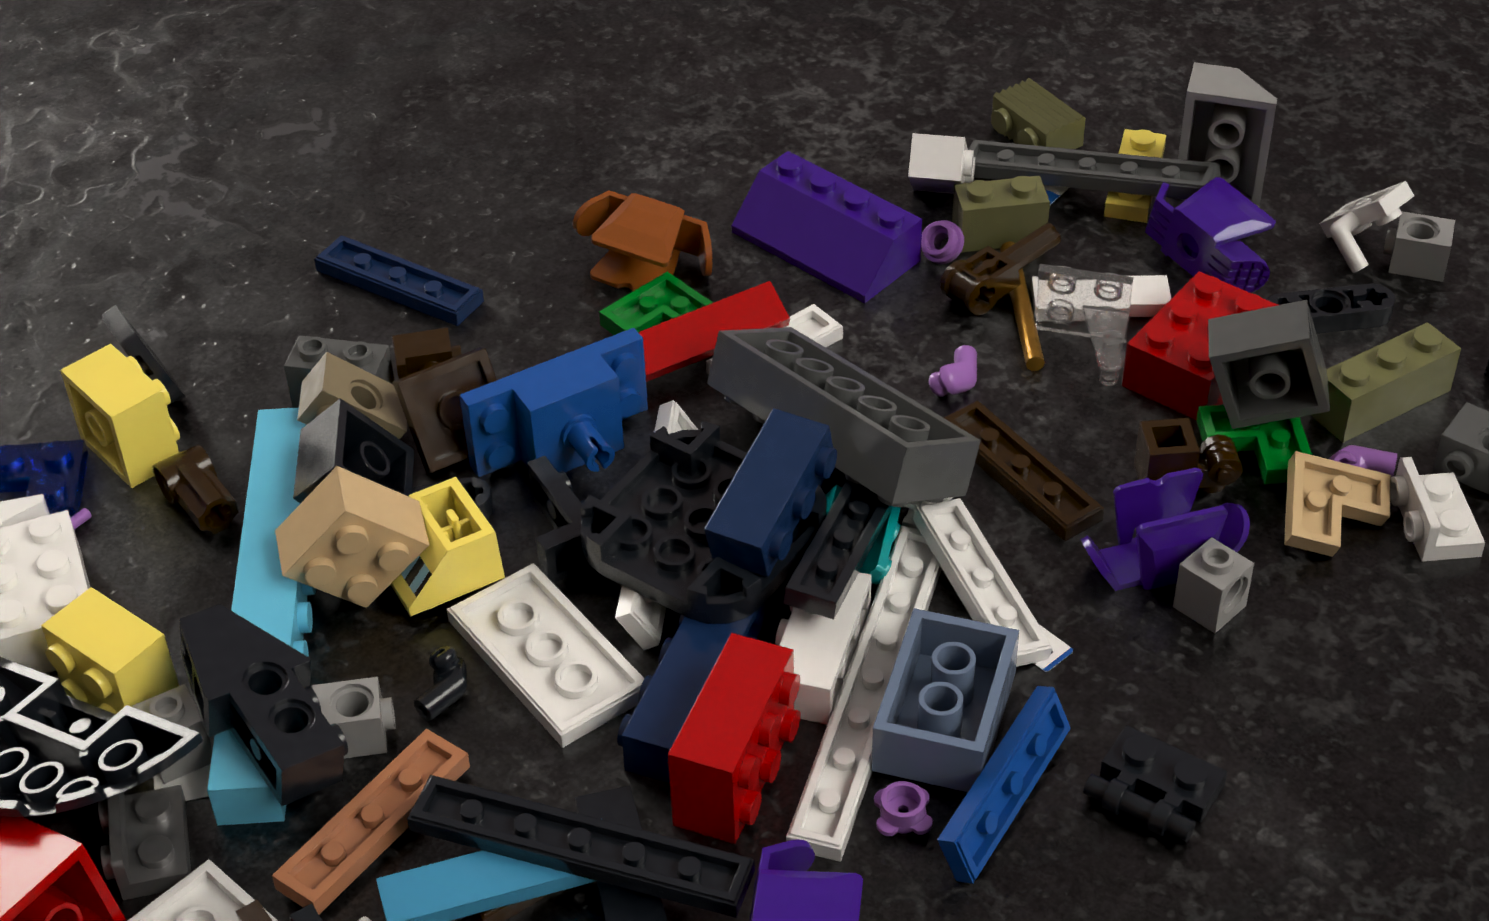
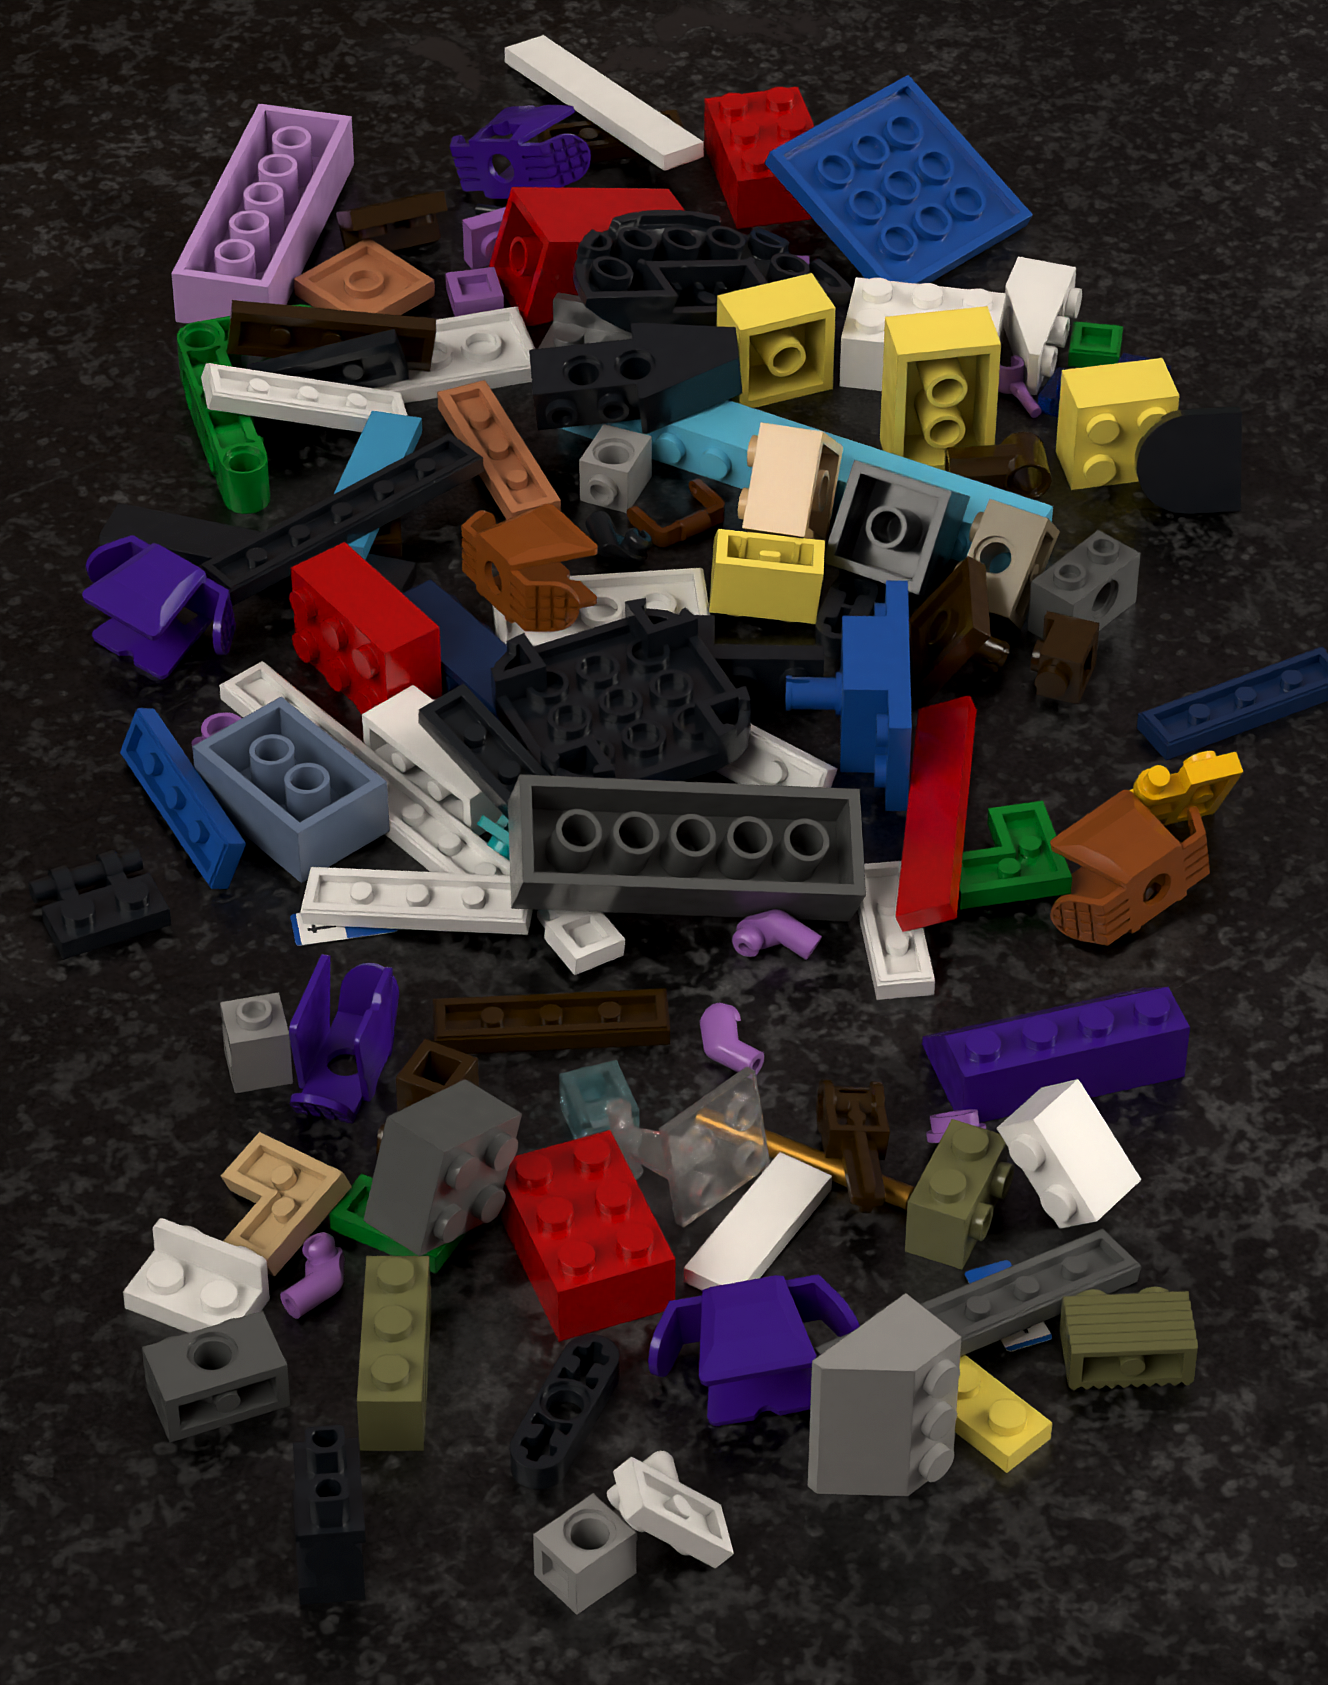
camera: 120 degrees right, 0 degrees up
dark blue brick [704,408,837,577] -> none
none -> dark orange piece [461,504,598,632]
none -> clear light blue brick [559,1060,639,1155]
none -> reddish brown piece [627,478,725,547]
none -> light yellow brick [880,306,1001,471]
none -> yellow plate [1130,751,1243,825]

